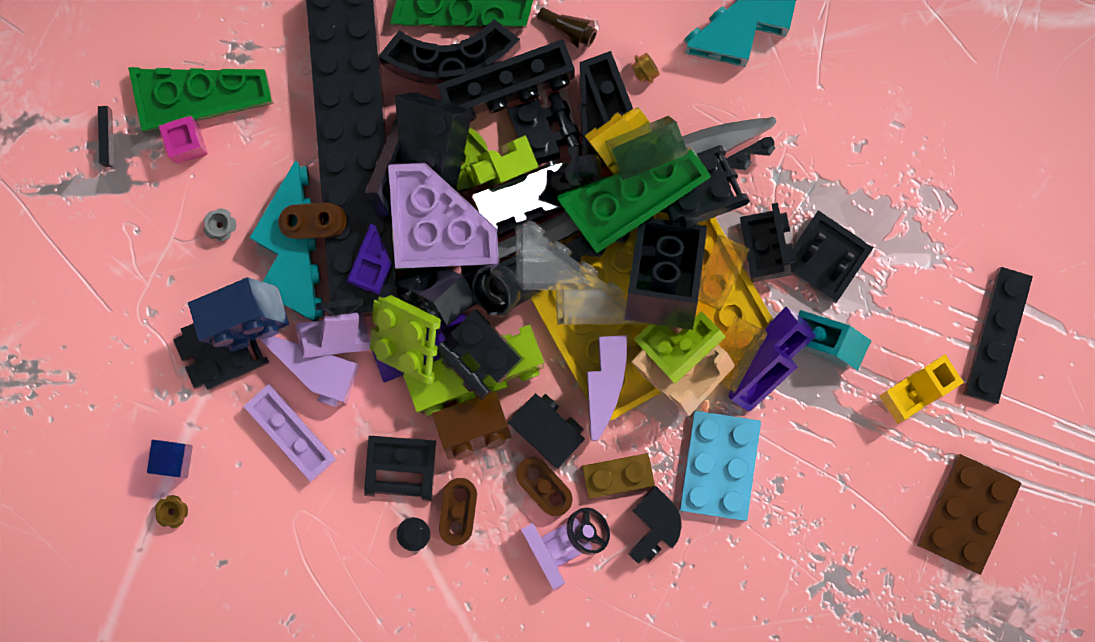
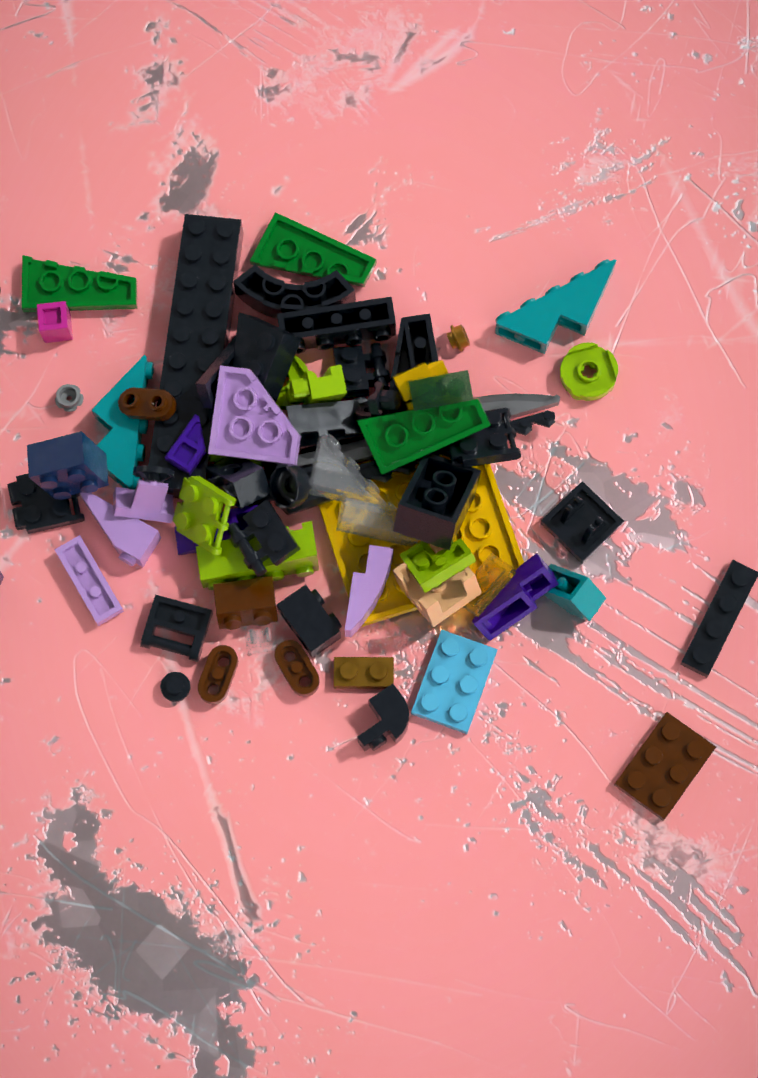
camera: 15 degrees right, 10 degrees down
lavender piece [521,507,610,590] -> none
dark brown cone [537,7,597,51] -> none
clear yellow plate [698,235,750,311] -> none
black bracket [740,202,796,283] -> none
yellow brick [879,354,964,424] -> none
none -> lime plate [560,342,618,401]

